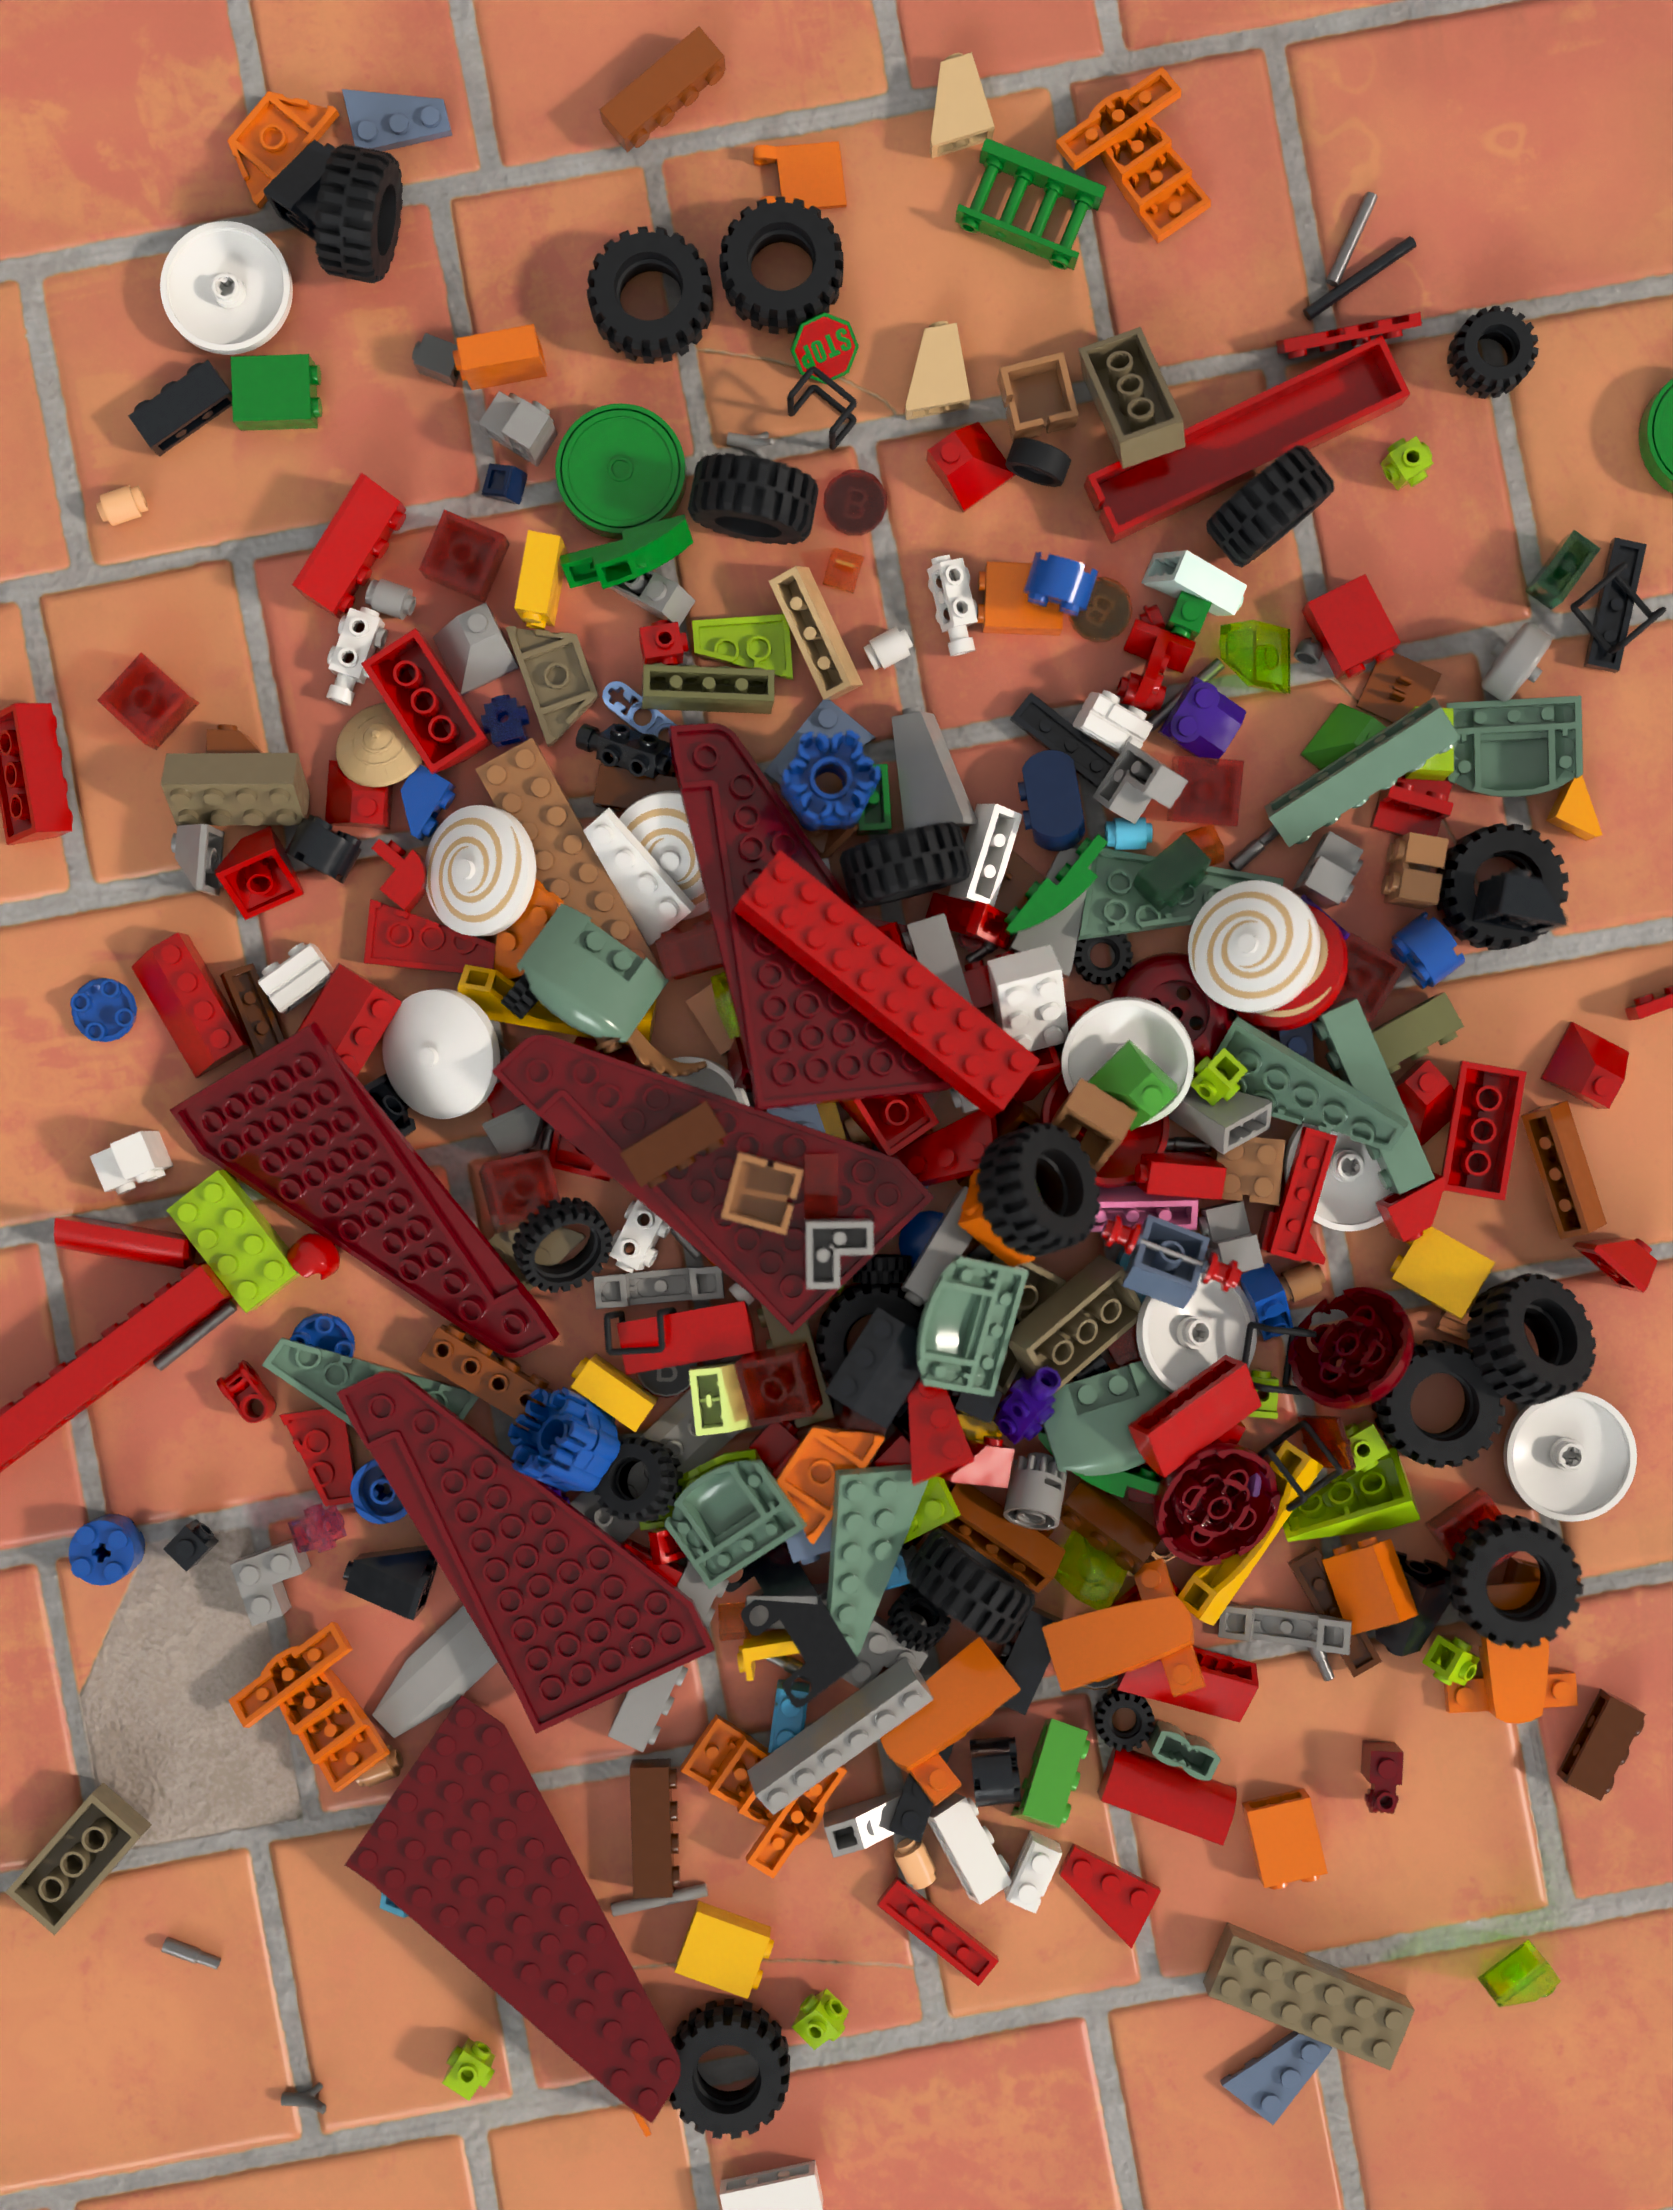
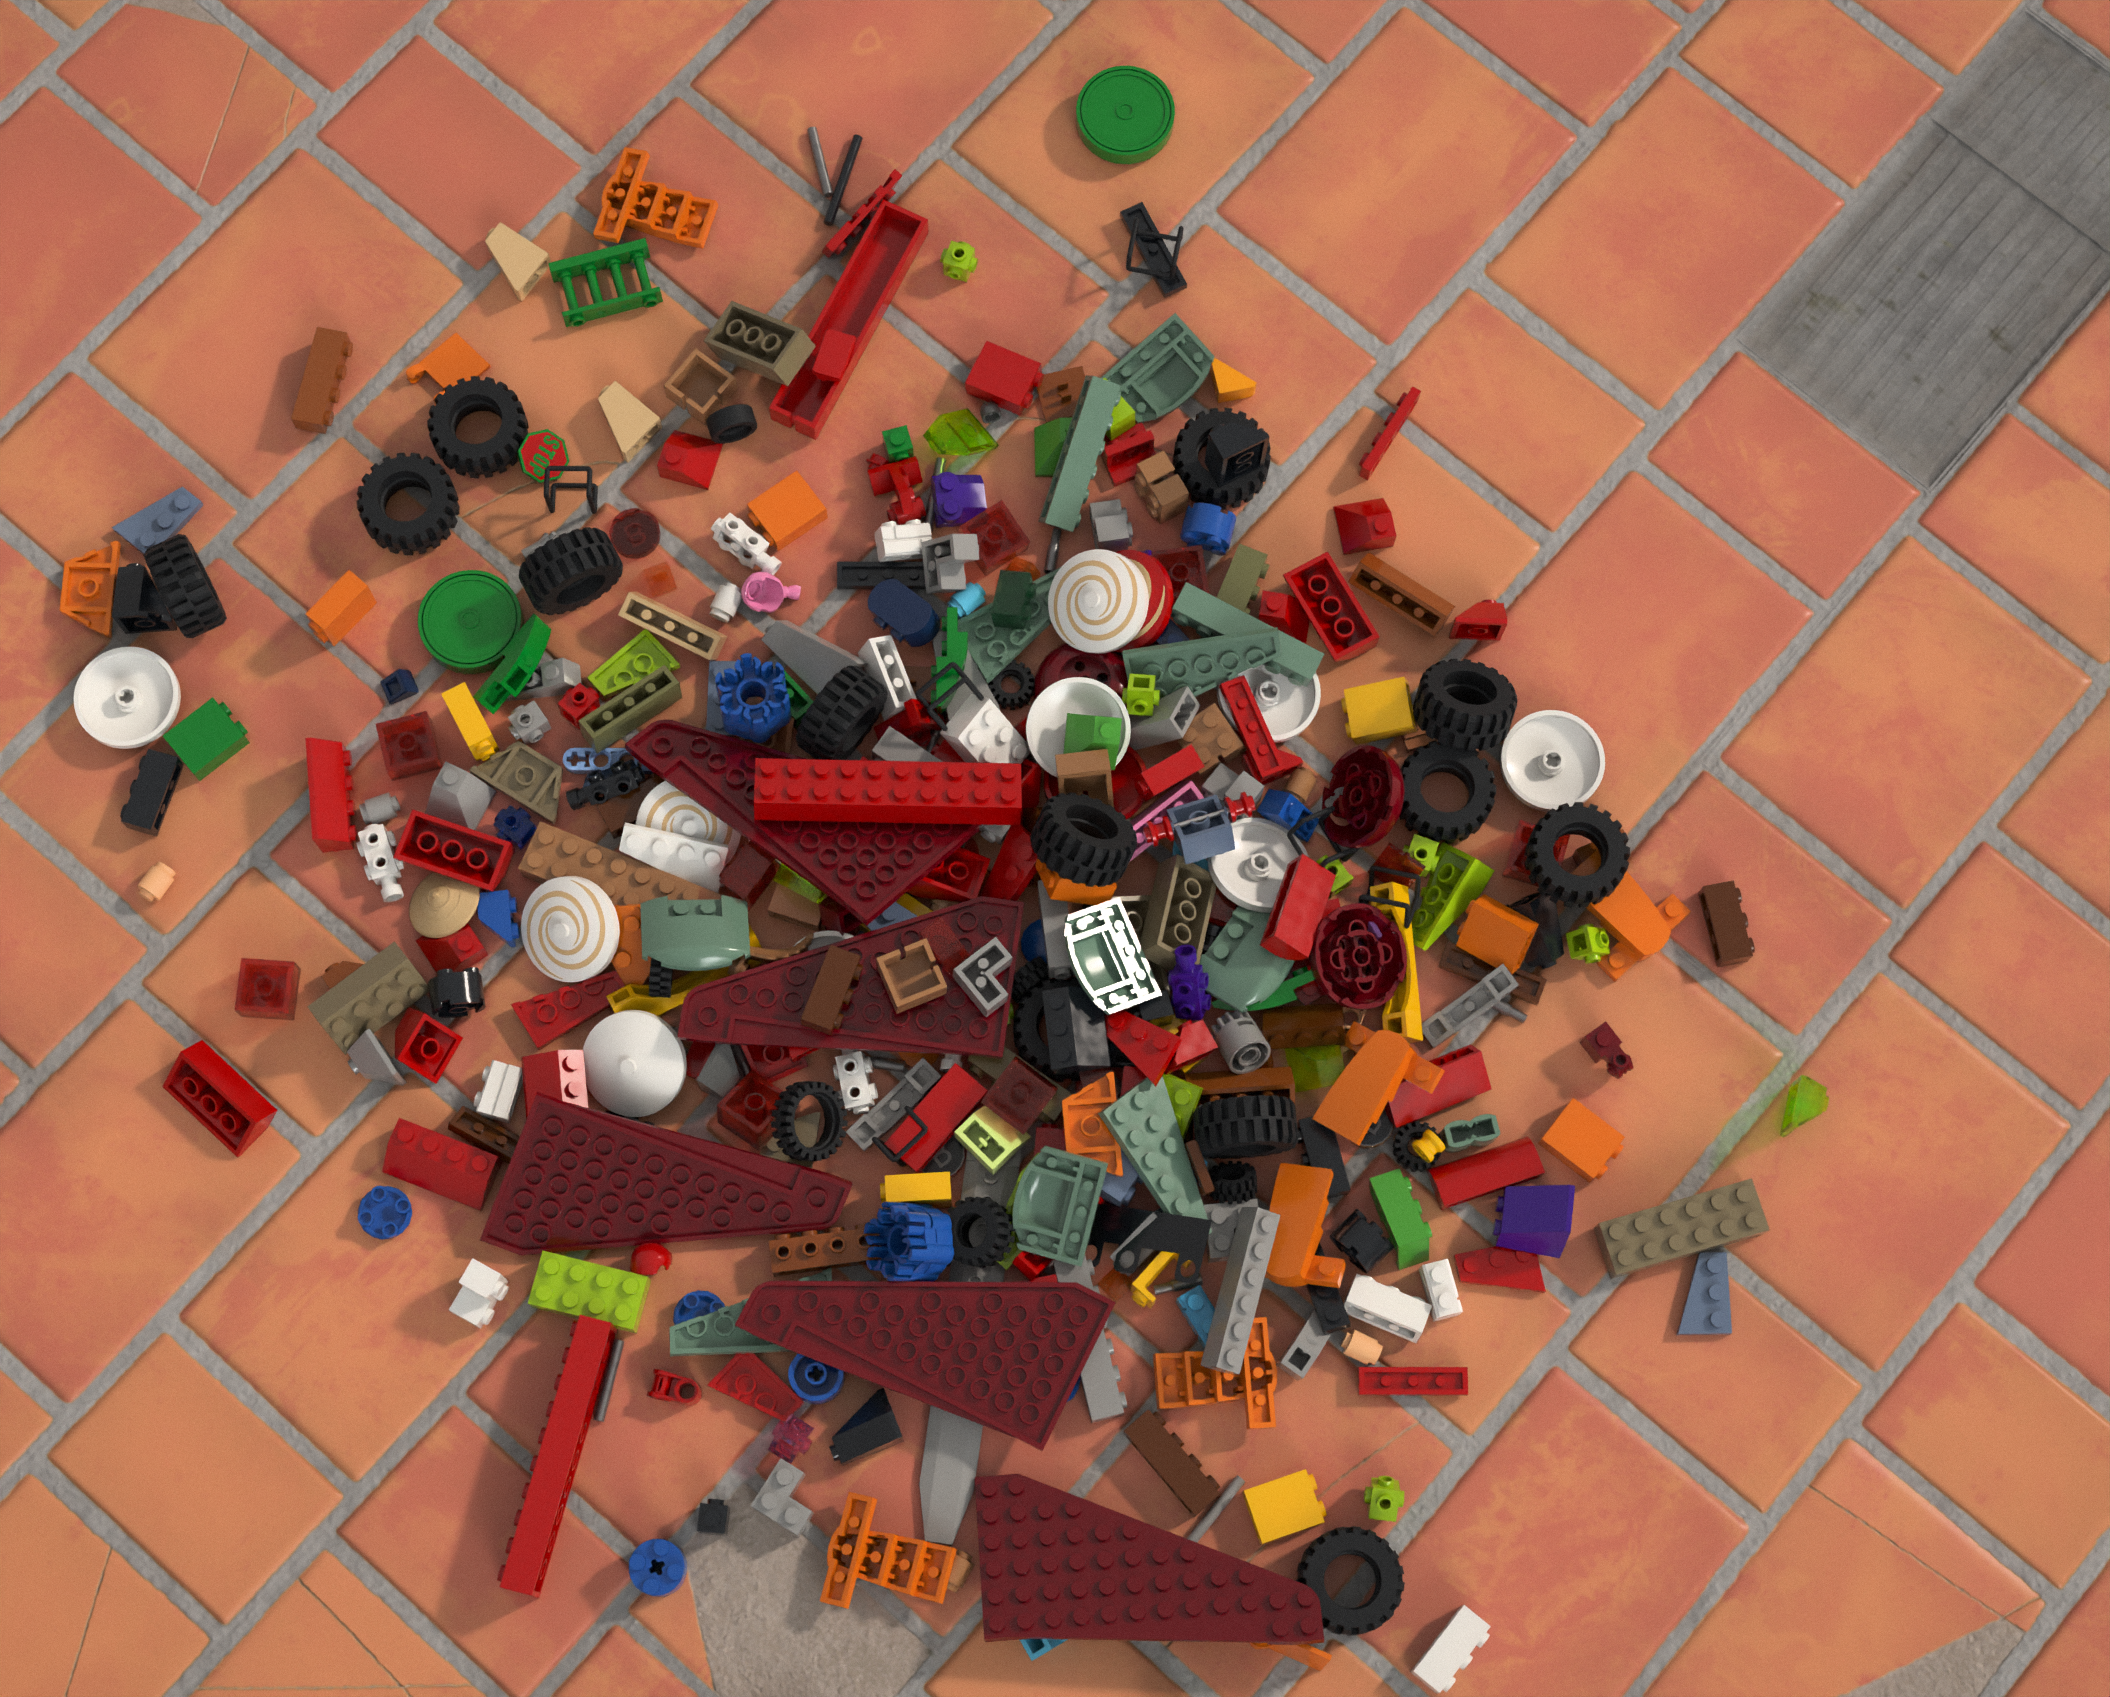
camera: 45 degrees left, 15 degrees down
red brick [54,1215,196,1270] -> none
red brick [371,839,427,913] -> none
dark grey brick [412,333,460,387] -> none
light grey brick [478,391,558,467] -> none
blue brick [1023,552,1098,617] -> none
clear orange tile [1068,577,1133,642] -> none
light aqua slope [1141,550,1247,616] -> none
flat silver pin [1165,1137,1211,1152] -> none
black tyre [1206,445,1335,567] -> none
red slope [1375,1172,1446,1242] -> none
black tyre [1447,306,1539,399] -> none
light grey wheel [1481,622,1552,702] -> none
clear green brick [1525,530,1601,610] -> none
none -> light grey brick [508,700,551,745]
none -> bright pink hair [741,572,801,613]
none -> red slope [812,329,857,381]
none -> black piece [916,662,984,731]
none -> reddish brown tile [1184,1140,1215,1197]
none -> yellow wheel [1411,1129,1446,1163]
none -> dark purple slope [1492,1185,1575,1258]

